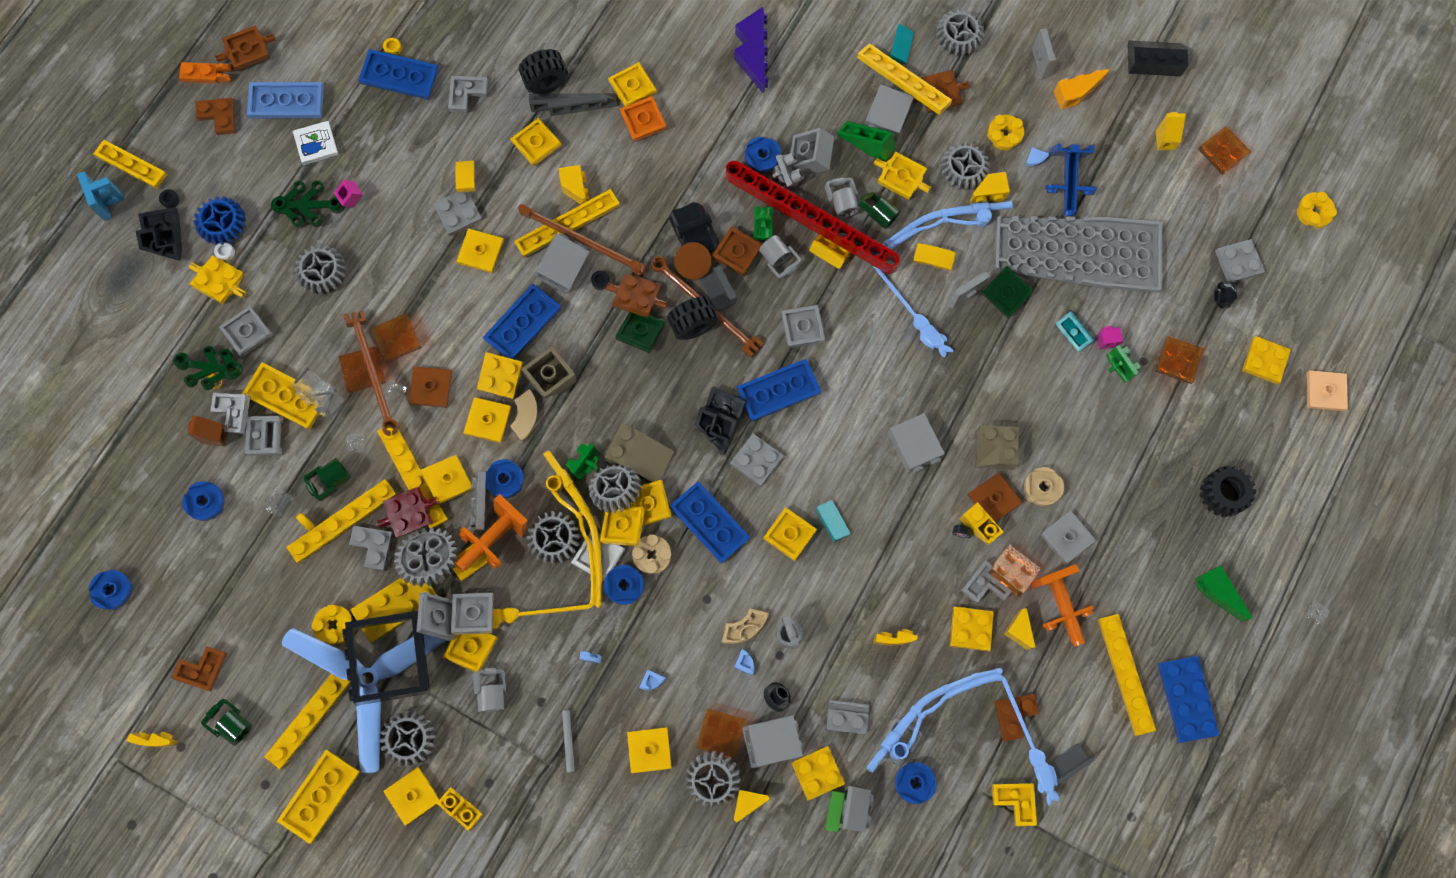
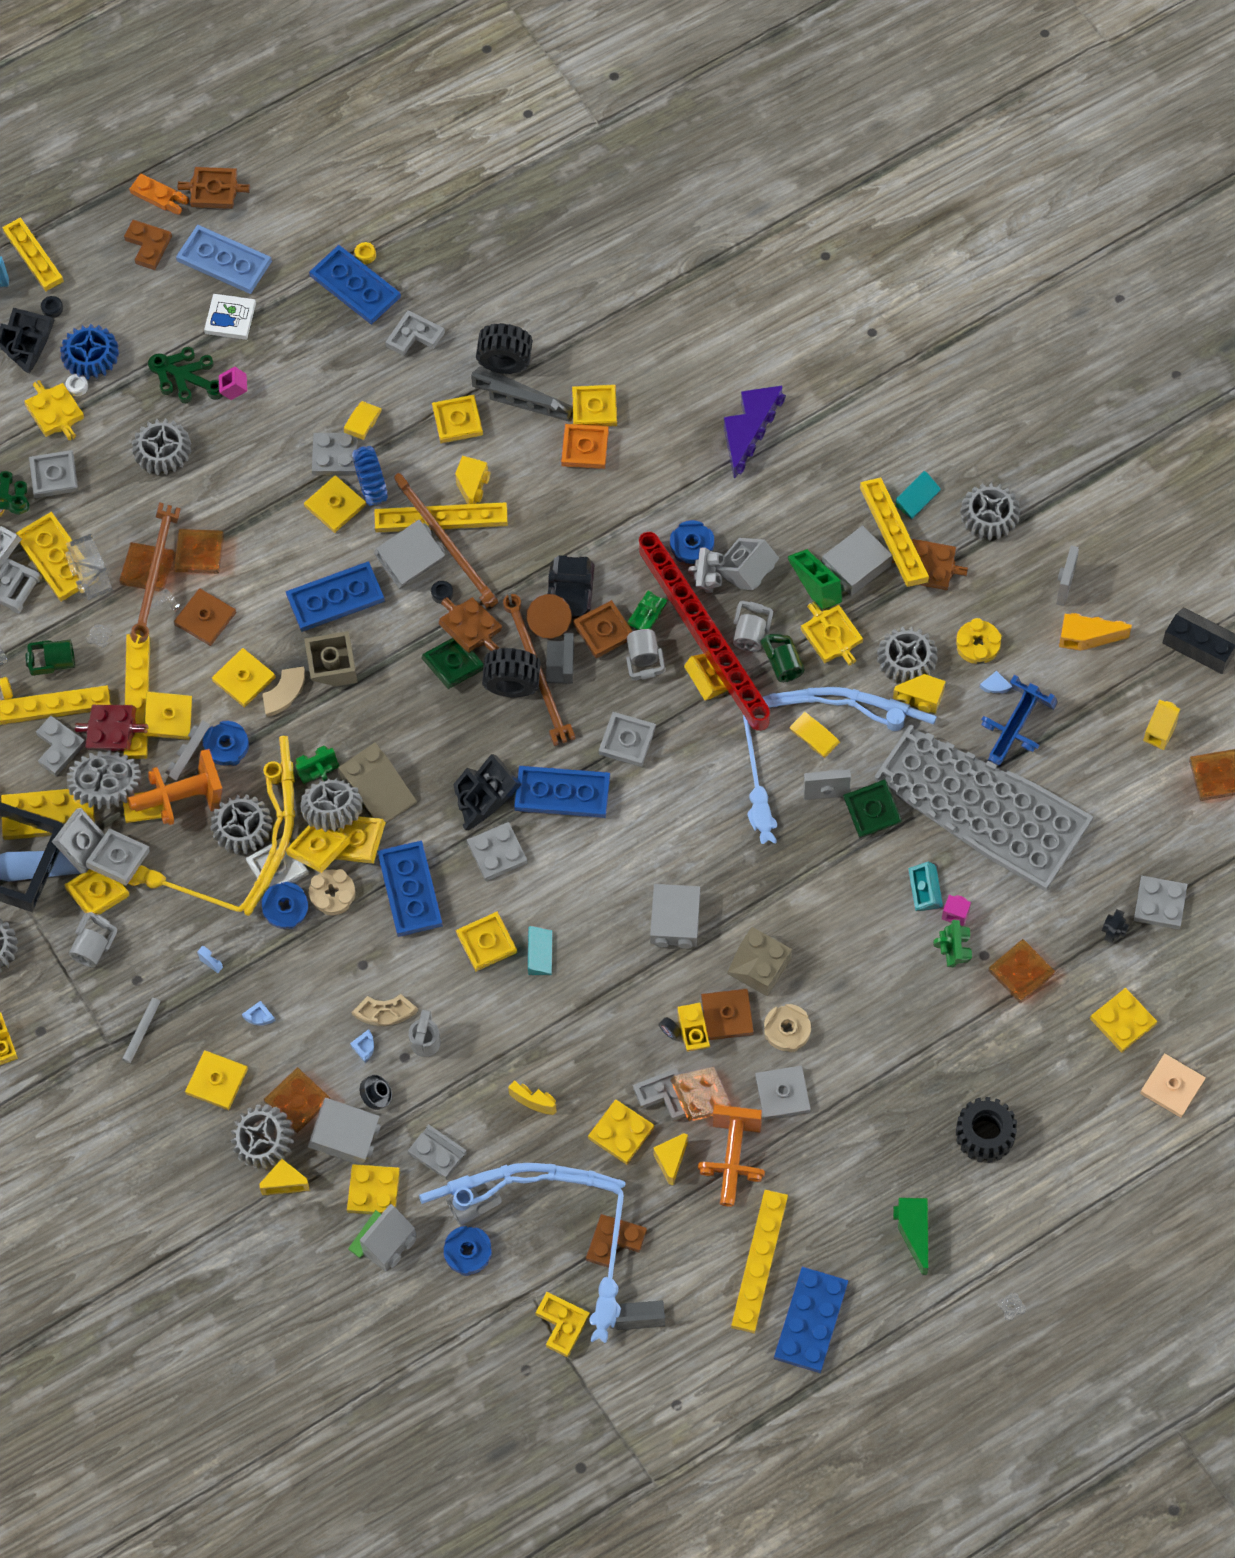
camera: 35 degrees right, 10 degrees down
yellow plate [477,352,524,399] -> none
none -> blue gear [352,446,388,506]

